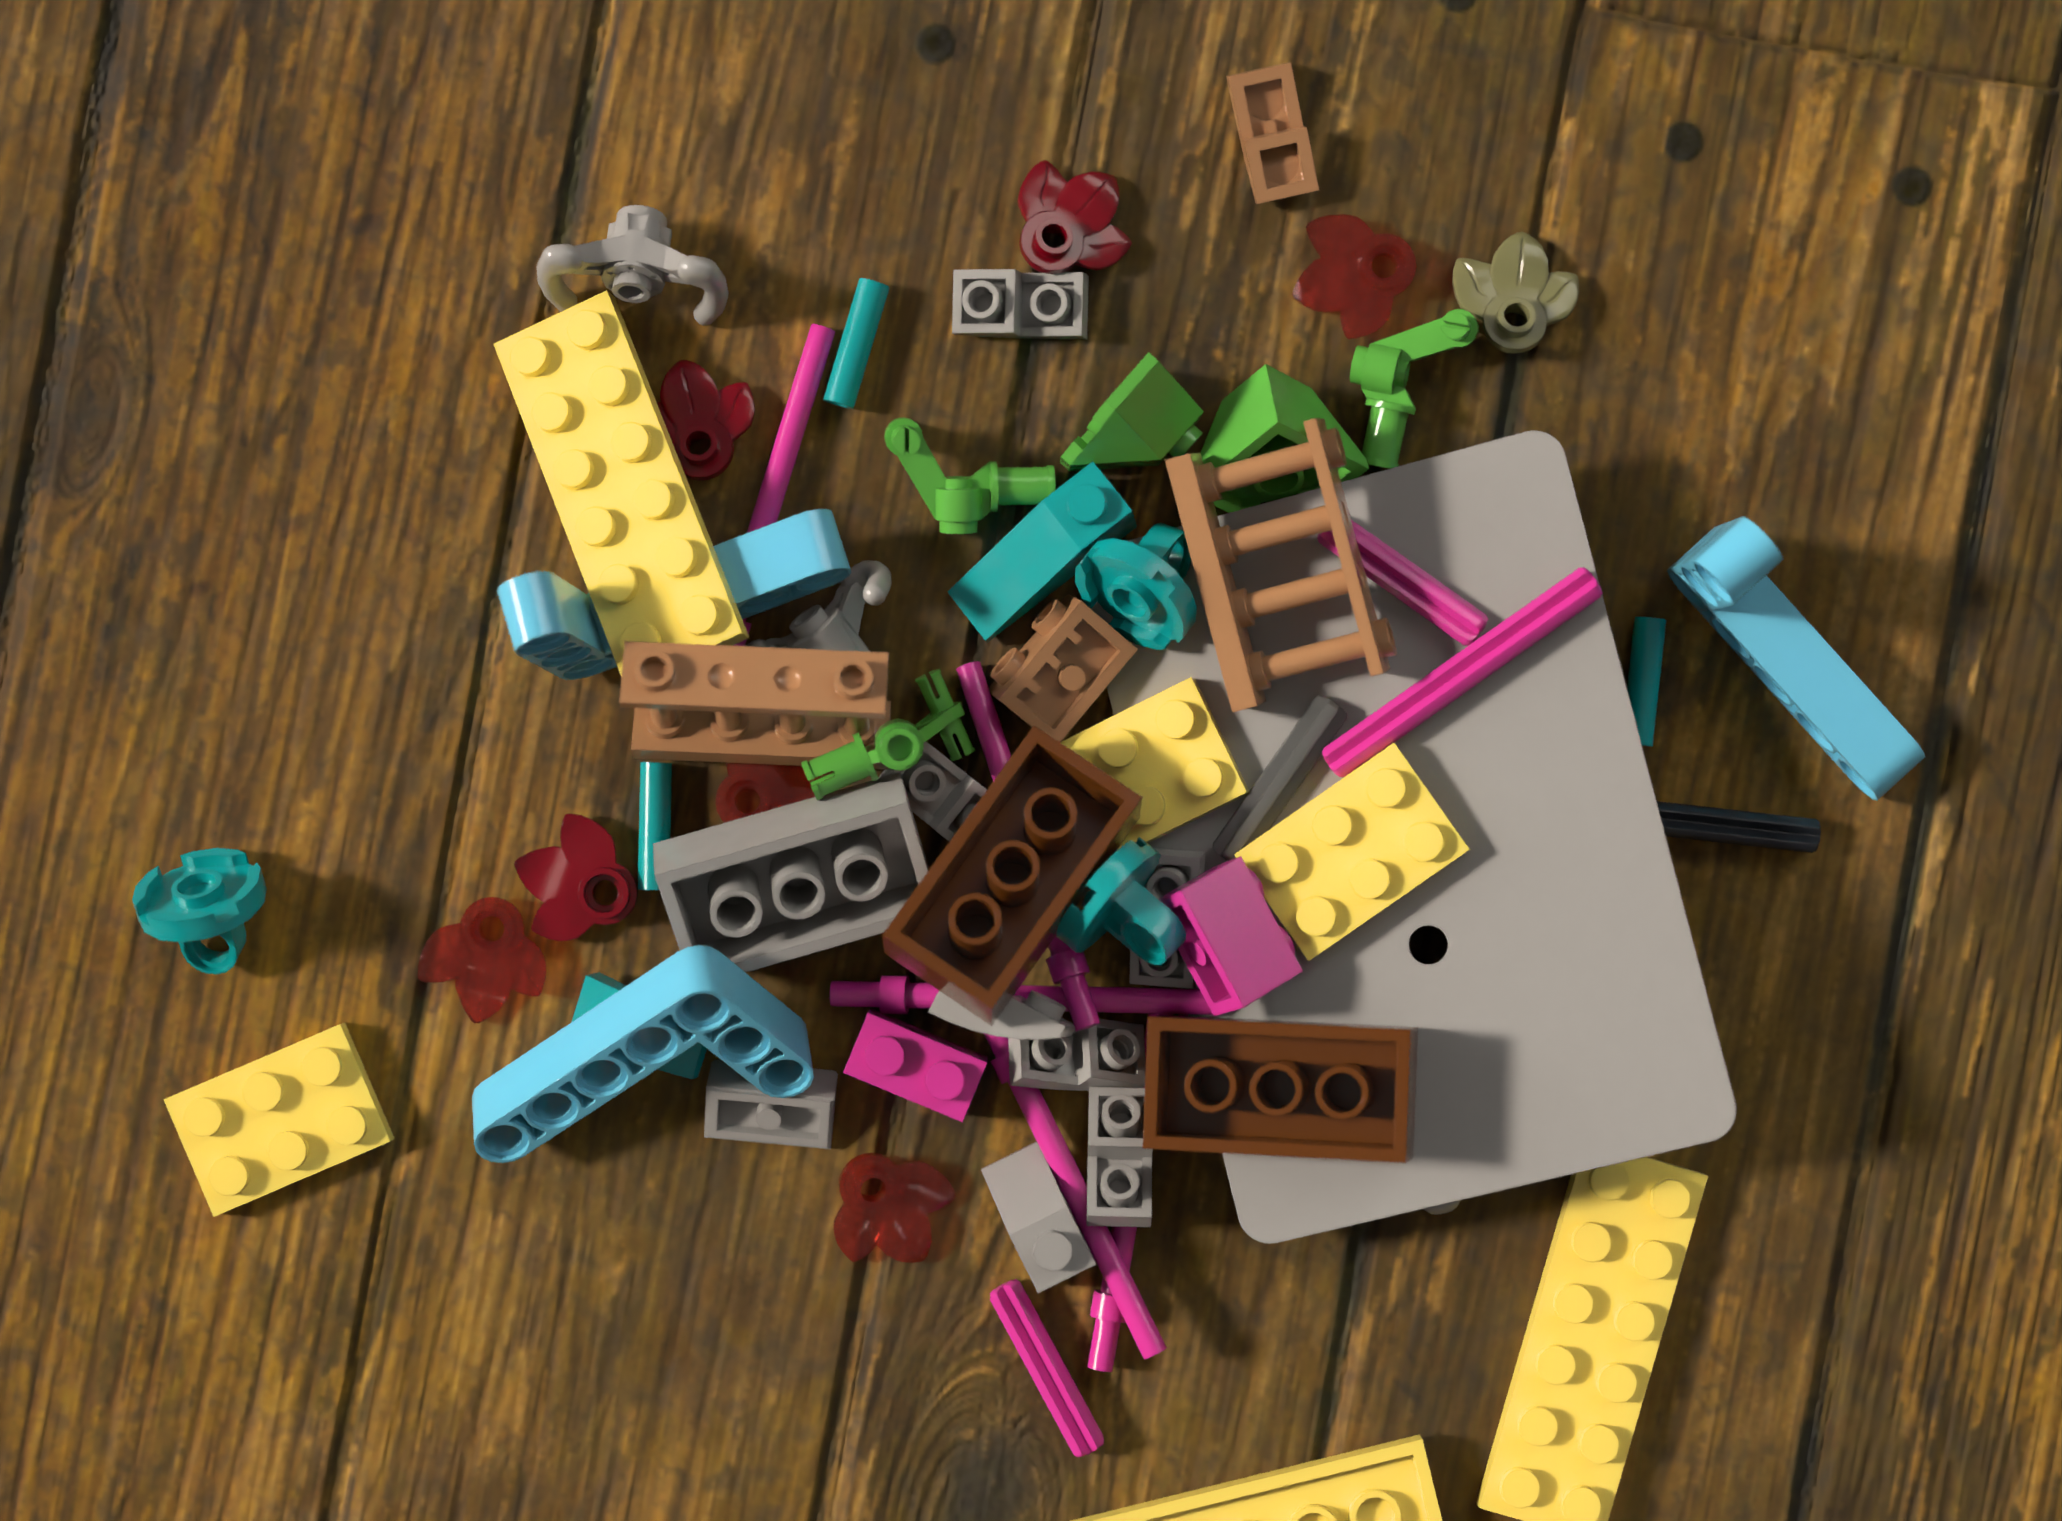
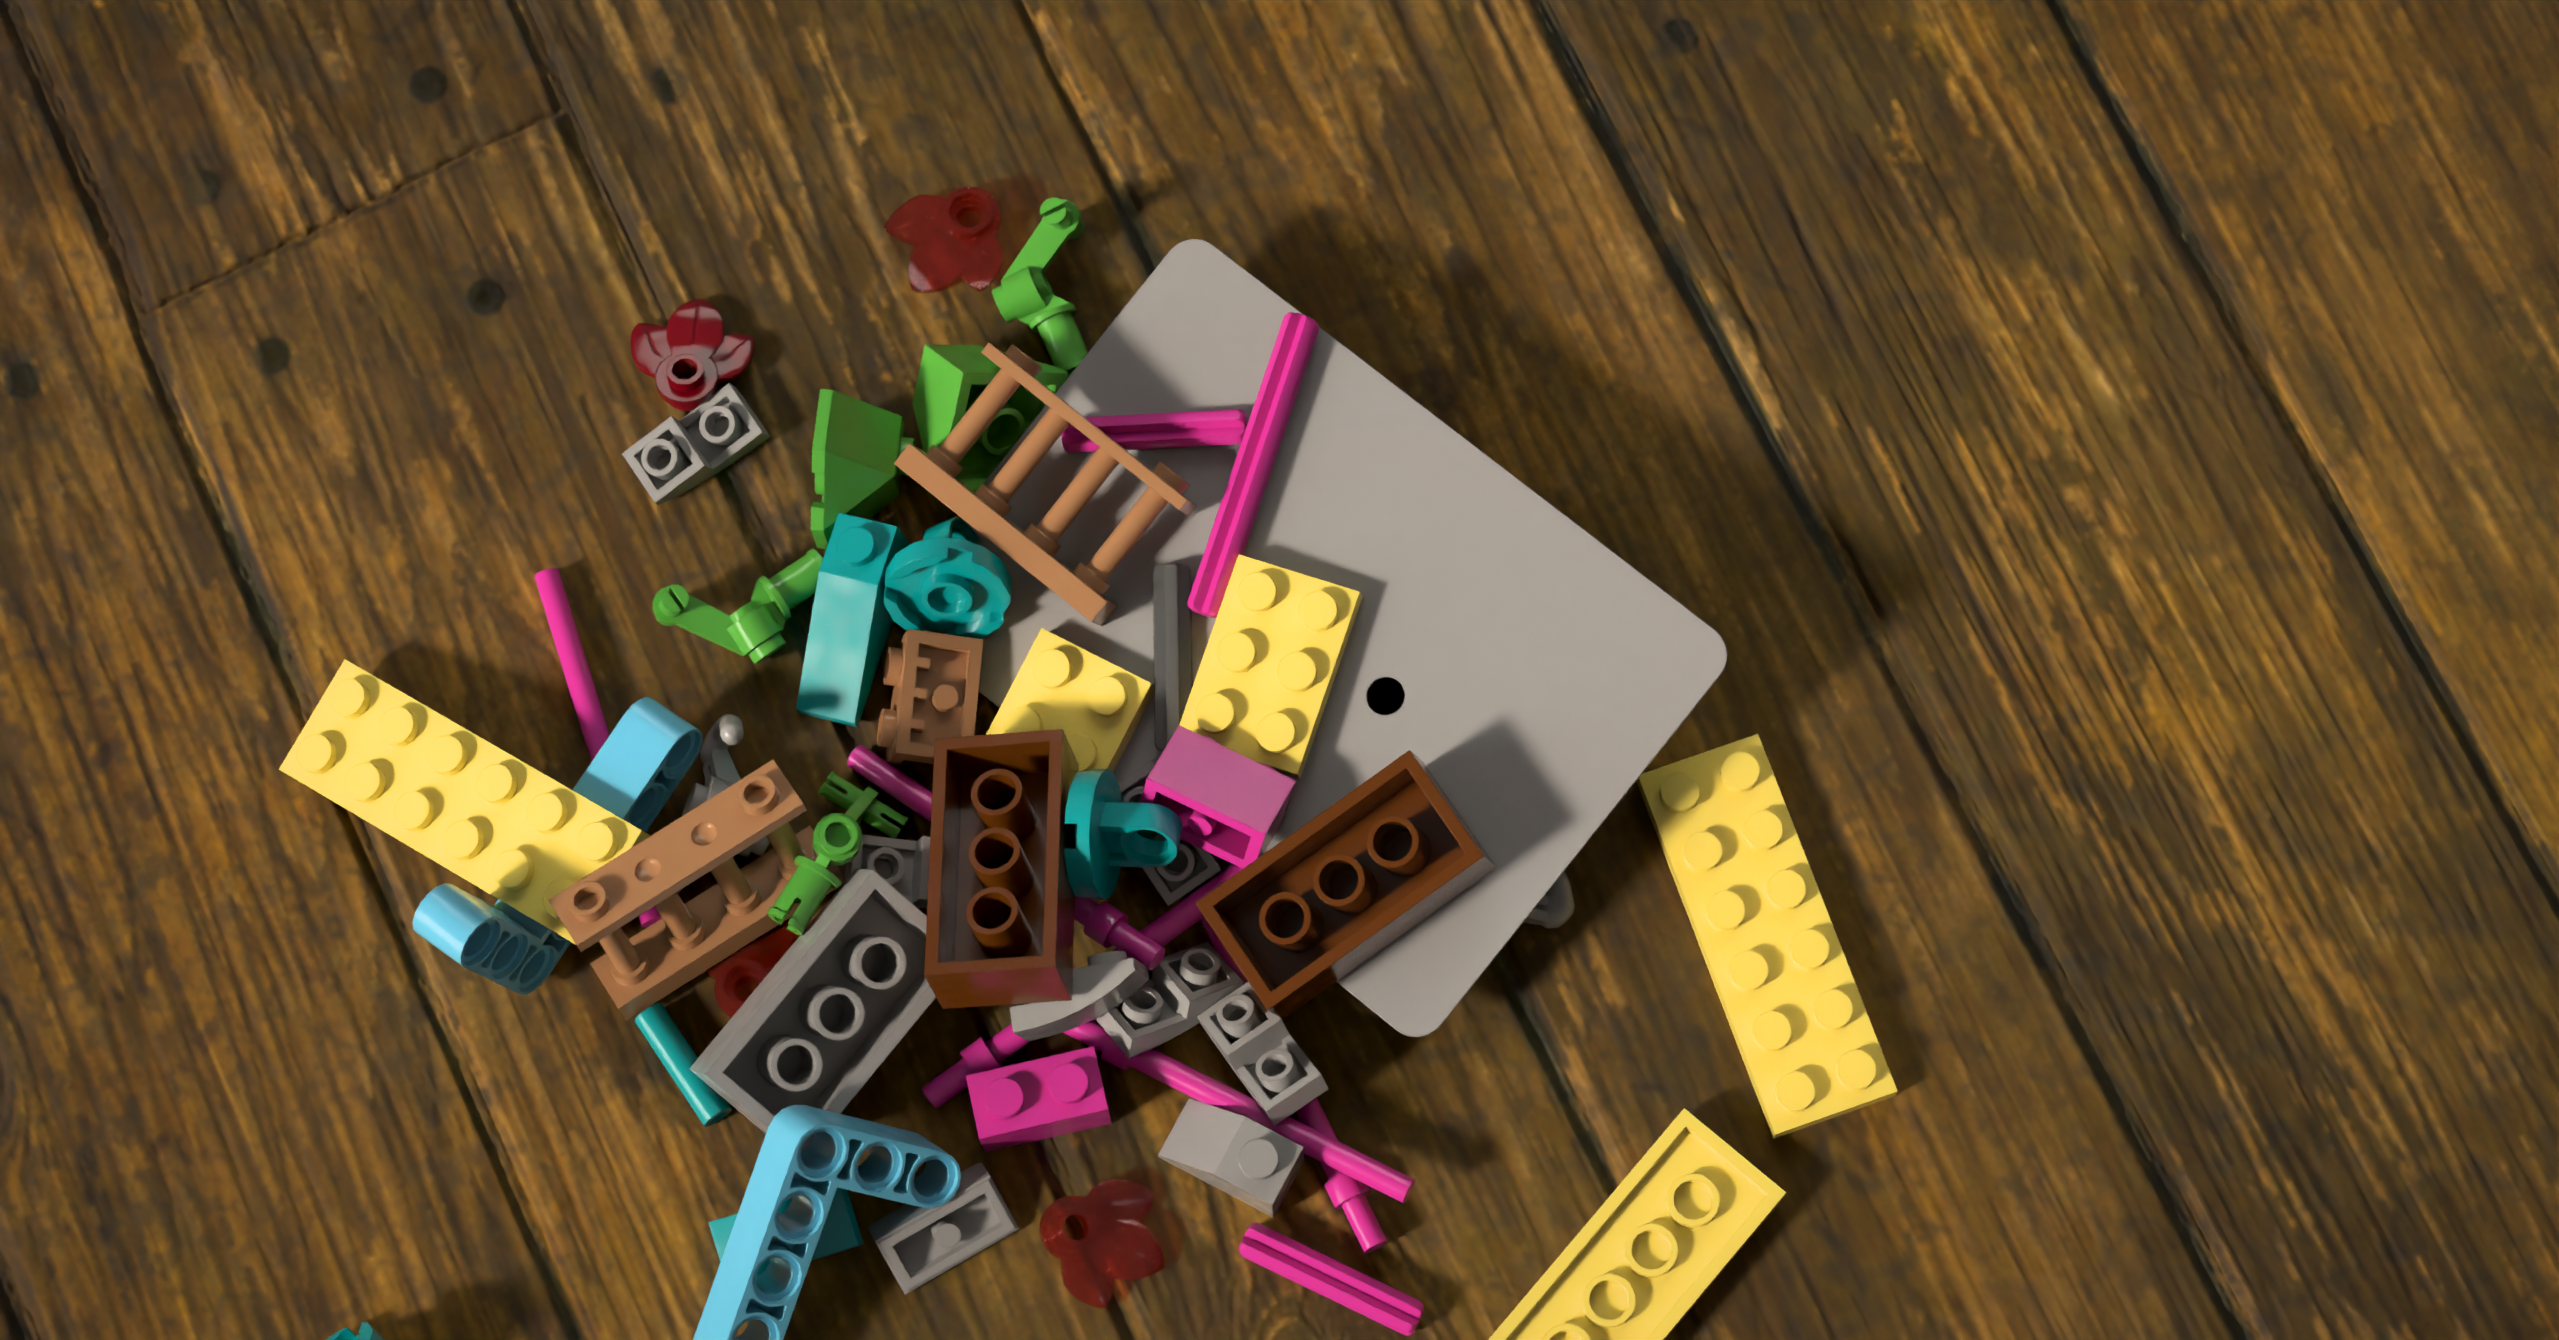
camera: 30 degrees left, 15 degrees down
clear red plate [418,897,547,1023] -> none
dark red plate [514,813,638,941] -> none
light grey piece [537,205,729,326] -> none
dark red plate [657,360,755,481] -> none
teal piece [823,278,890,409] -> none
medium nougat slope [1226,62,1319,204] -> none
olive plate [1452,232,1579,354] -> none
teal piece [1627,617,1667,746] -> none
black axle [1656,801,1821,853] -> none
medium azure beam [1667,517,1925,801] -> none

